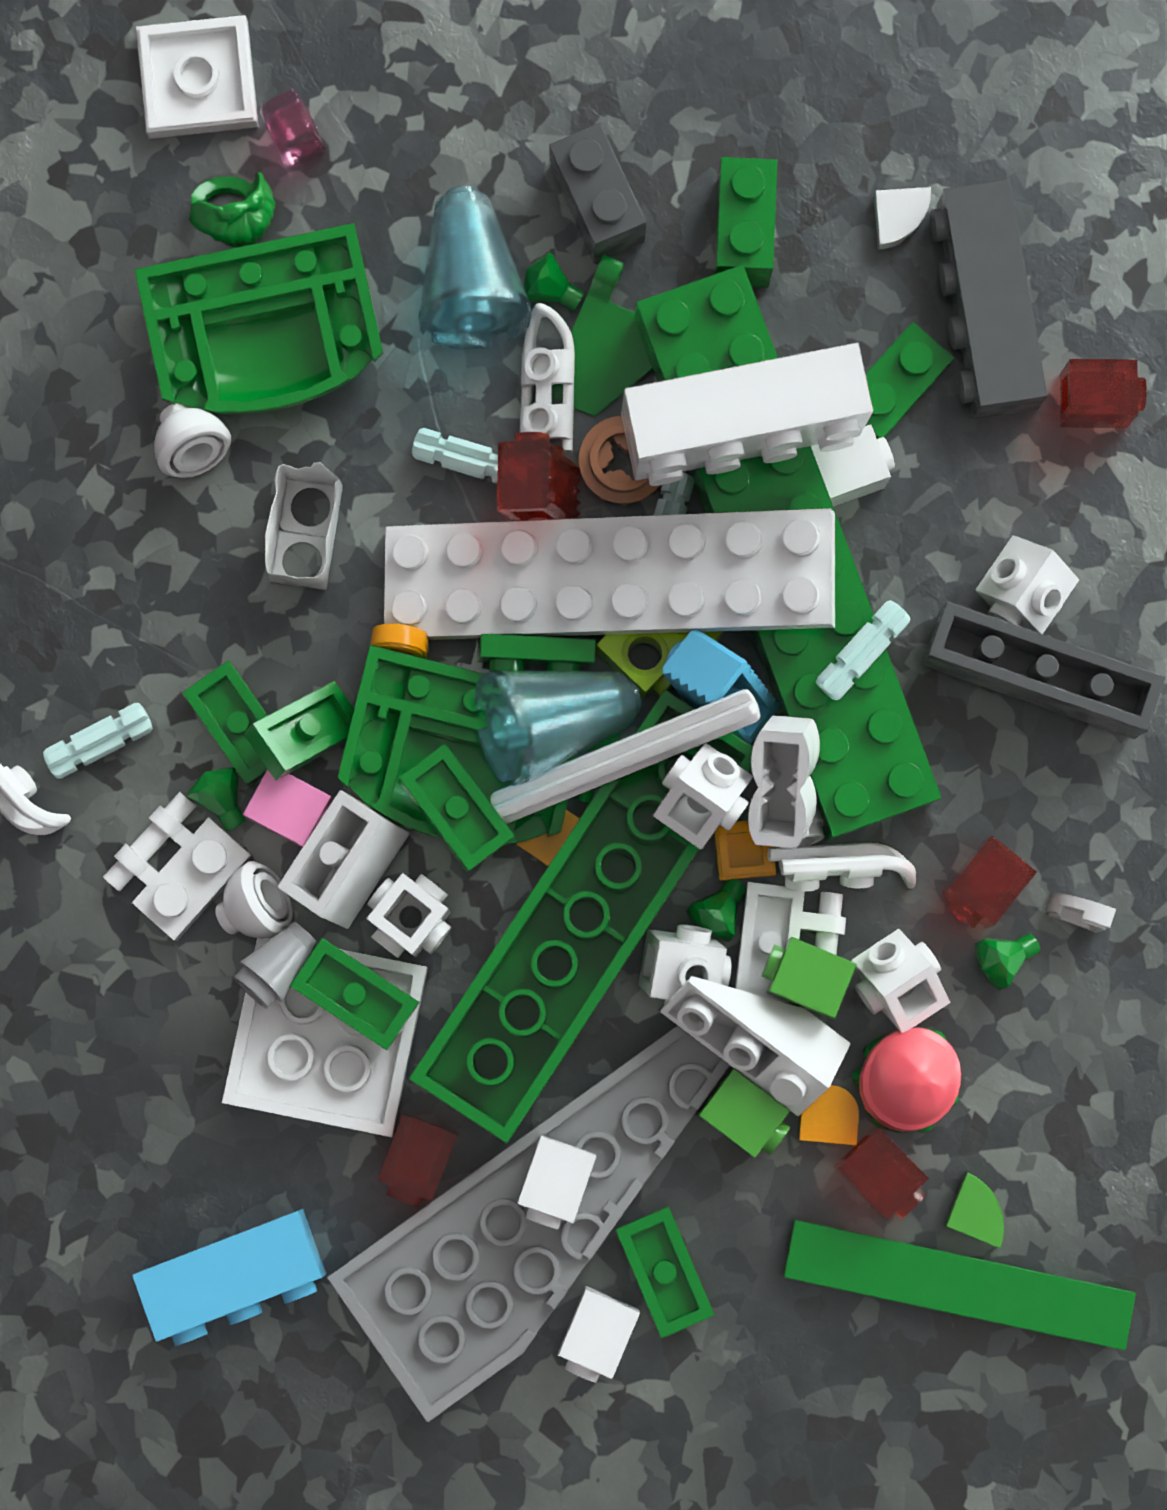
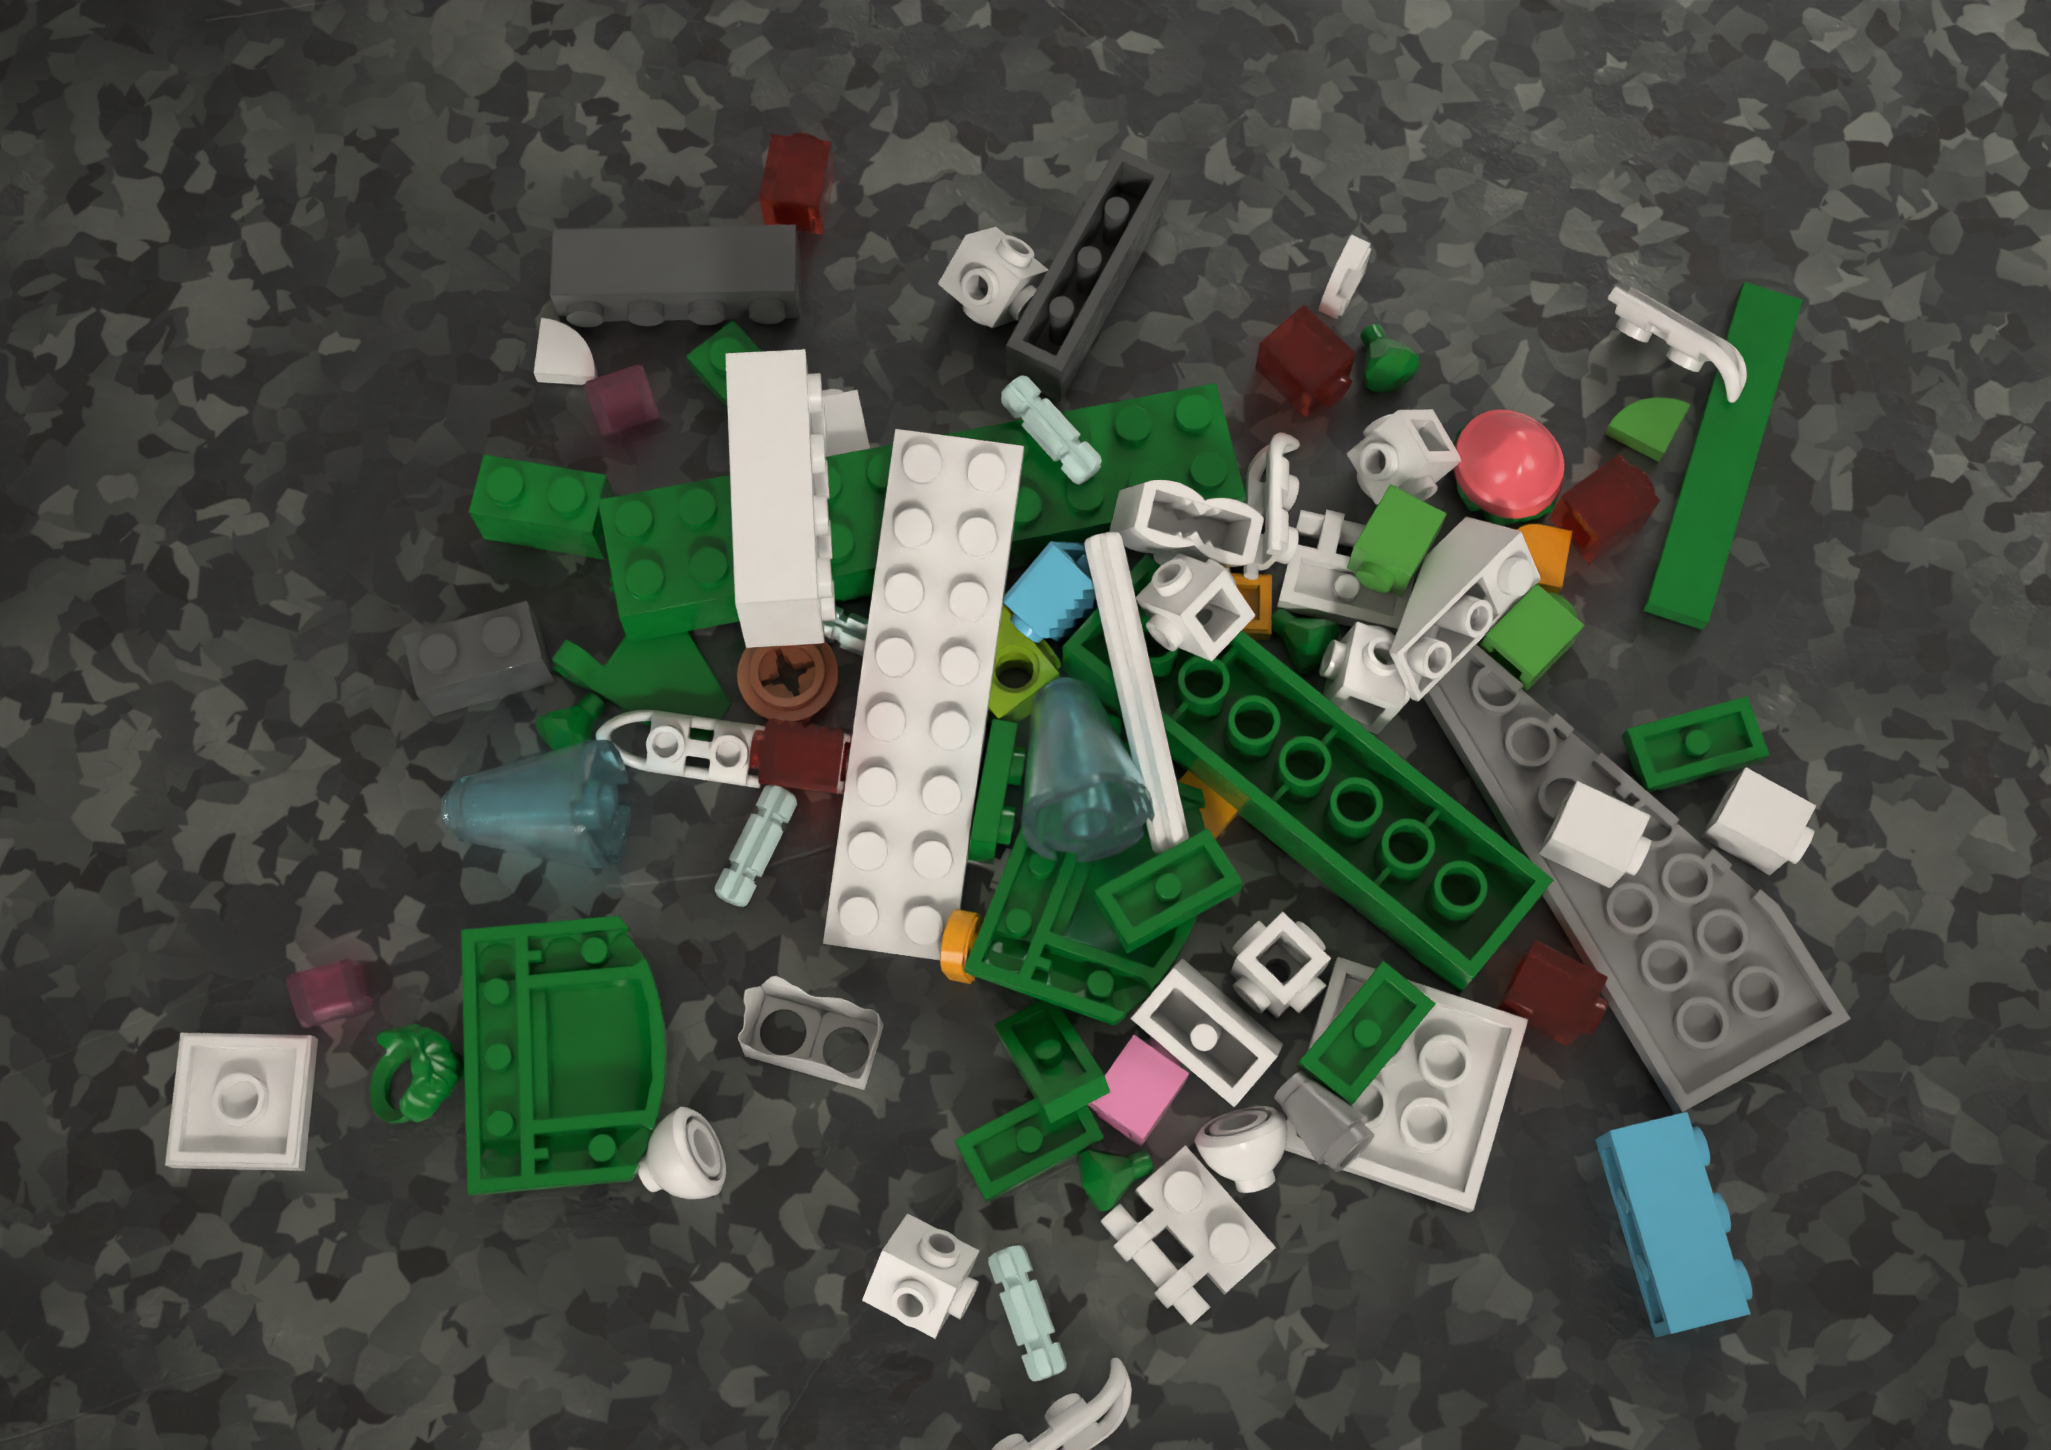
camera: 80 degrees left, 10 degrees down
none -> clear pink brick [583,364,660,437]
none -> white brick [862,1213,979,1338]
none -> white piece [1608,287,1747,403]

